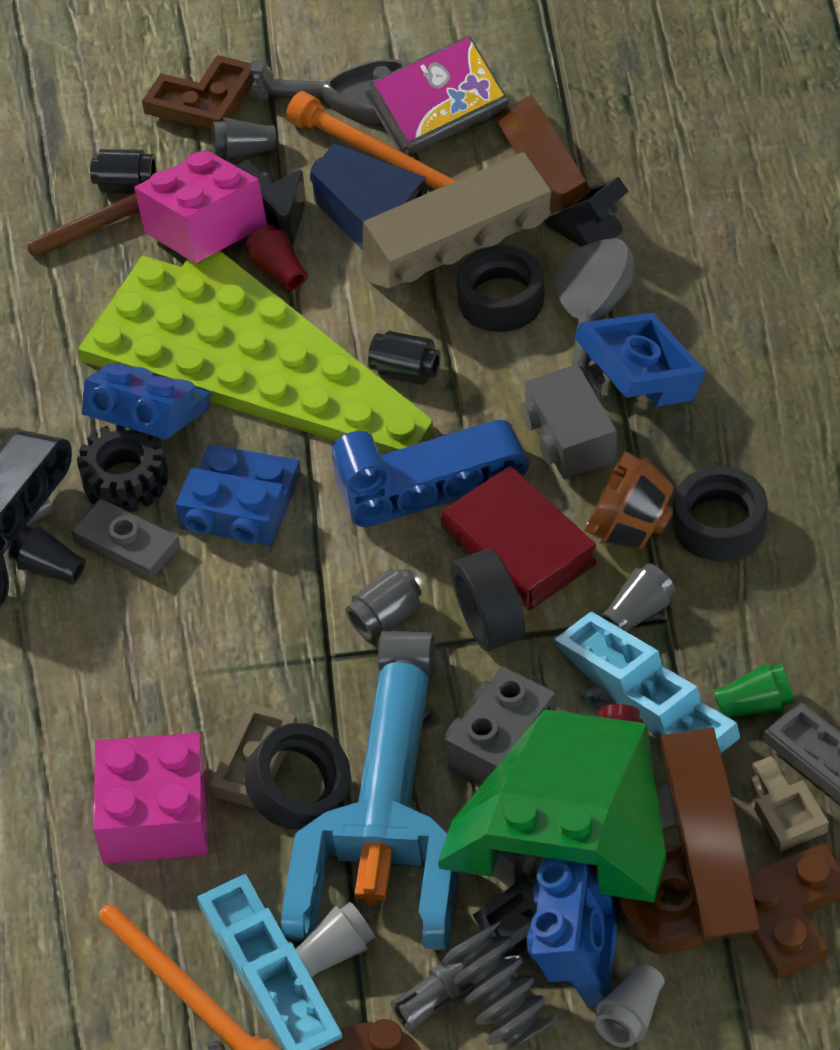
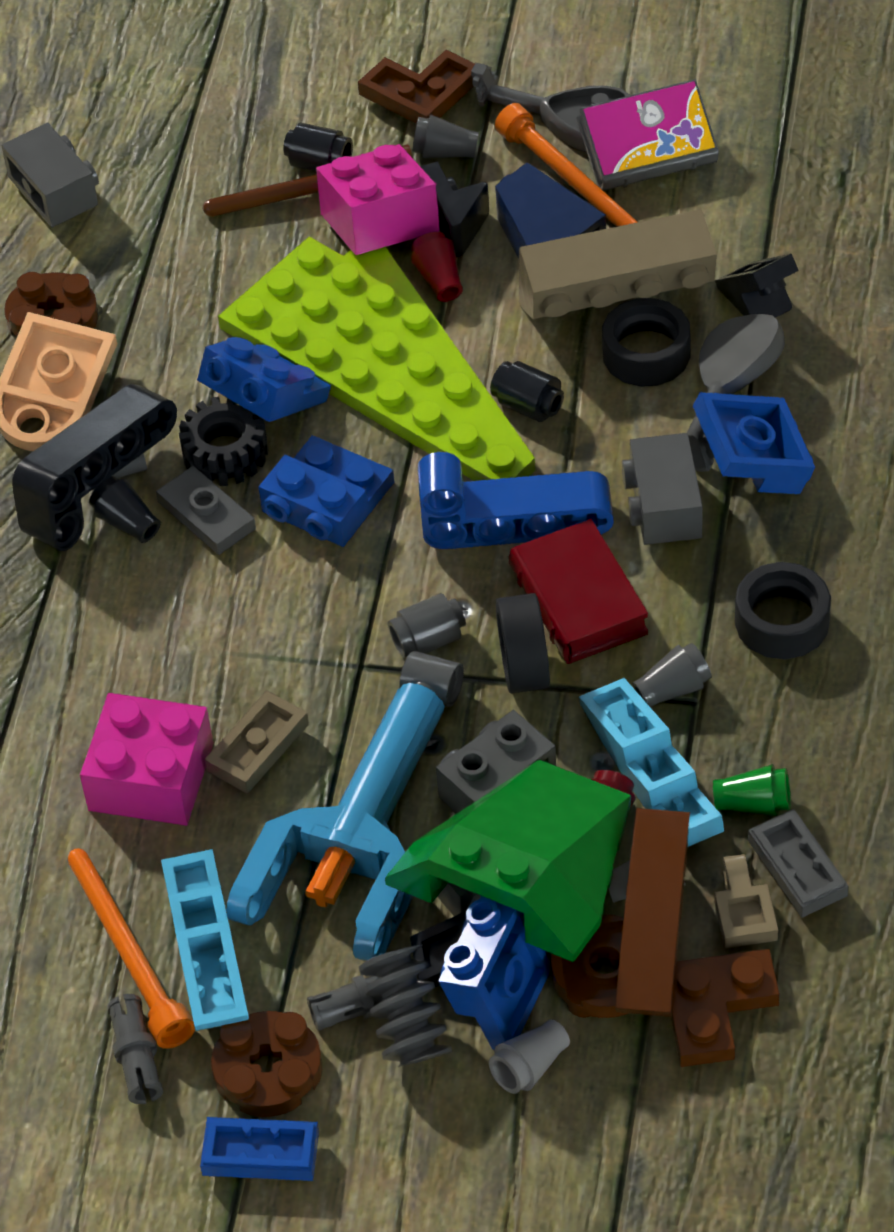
camera: 15 degrees right, 0 degrees up
black tyre [244,723,351,829] -> none
light grey cone [295,902,376,978] -> none
reddish brown slope [494,95,591,214] -> none
dark orange cone [584,451,674,550] -> none

